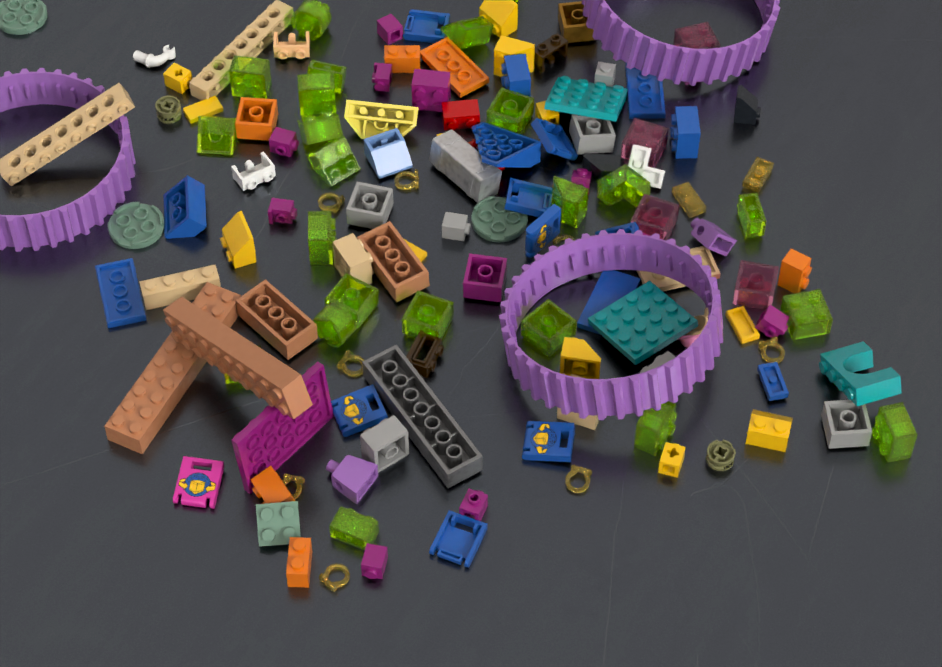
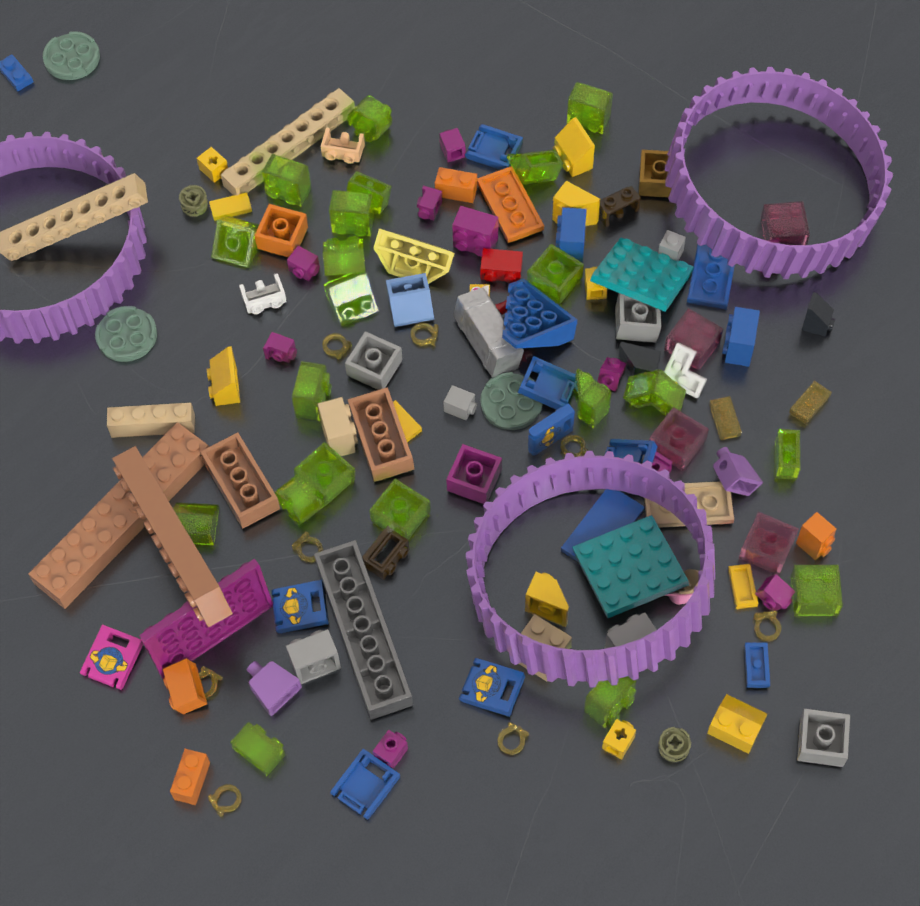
camera: 15 degrees right, 10 degrees up
blue tile [95,258,147,328] -> none
white piece [133,45,176,68] -> none
blue slope [163,175,207,239] -> none
sand green plate [256,501,301,547] -> none
magenta brick [361,543,388,579] -> none
clear neon green brick [521,299,577,357] -> none
blue container [531,118,578,161] -> none
teal arch [819,341,902,406] -> none
clear neon green brick [872,402,917,463] -> none

